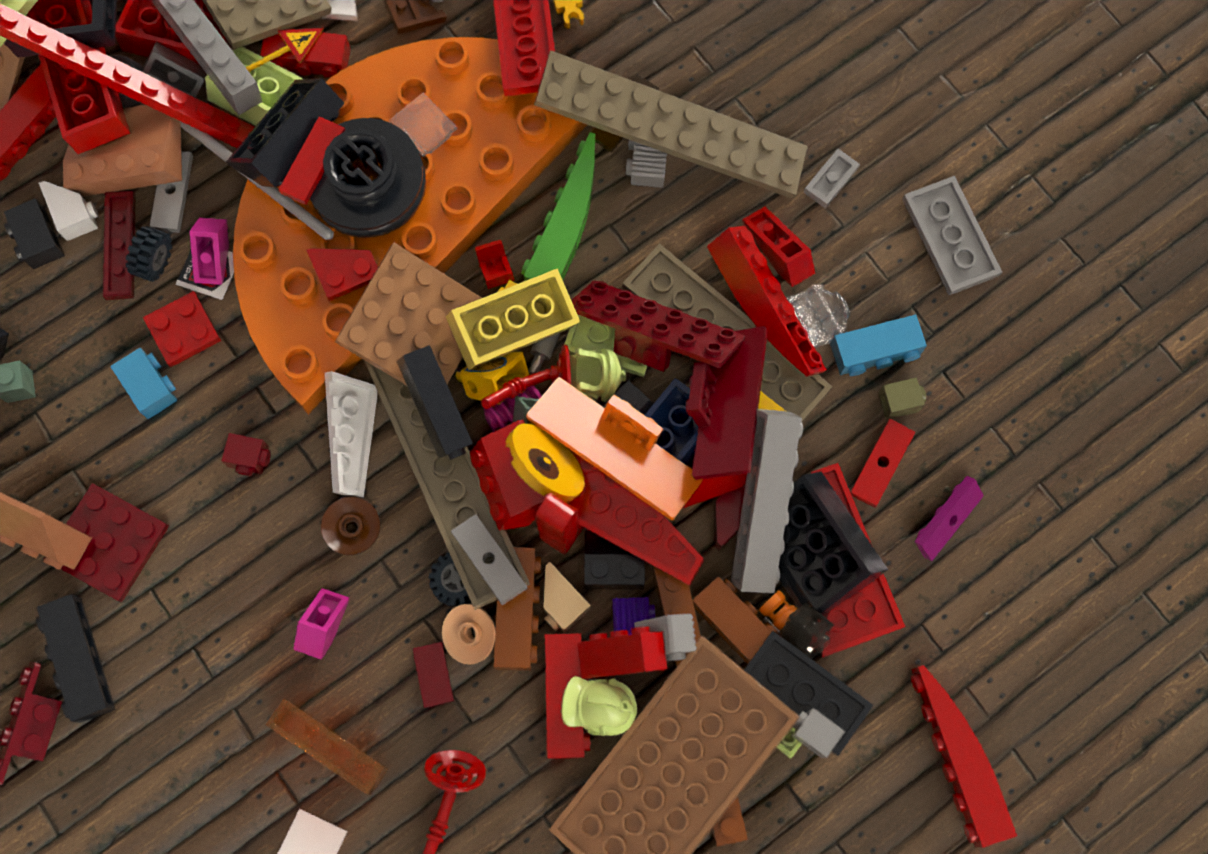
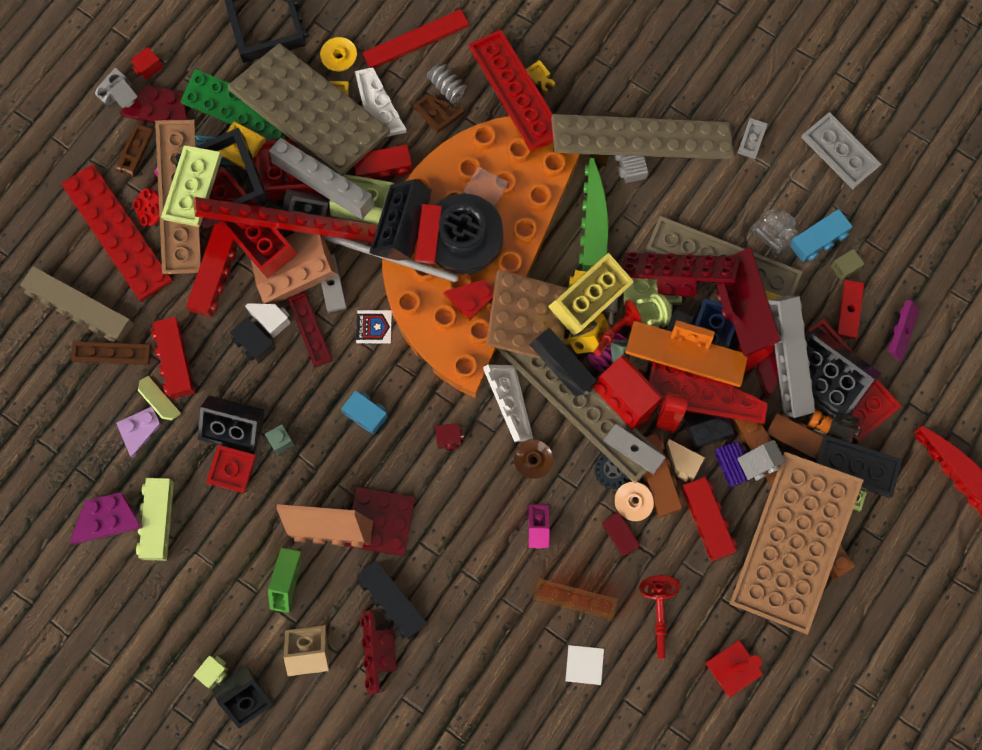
camera: 15 degrees left, 0 degrees up
black wheel [126,226,172,282] -> none
red plate [143,291,221,368] -> none
dark pink slope [189,218,229,285] -> none
piece [245,28,324,72] -> none
red bracket [475,240,515,289] -> none
yellow tile [506,424,584,502] -> none
yellowish green helmet [561,676,637,736] -> none
red brick [577,626,667,679] -> none
red slope [707,226,827,377] -> none
red slope [742,206,815,287] -> none
light grey brick [792,708,845,758] -> none

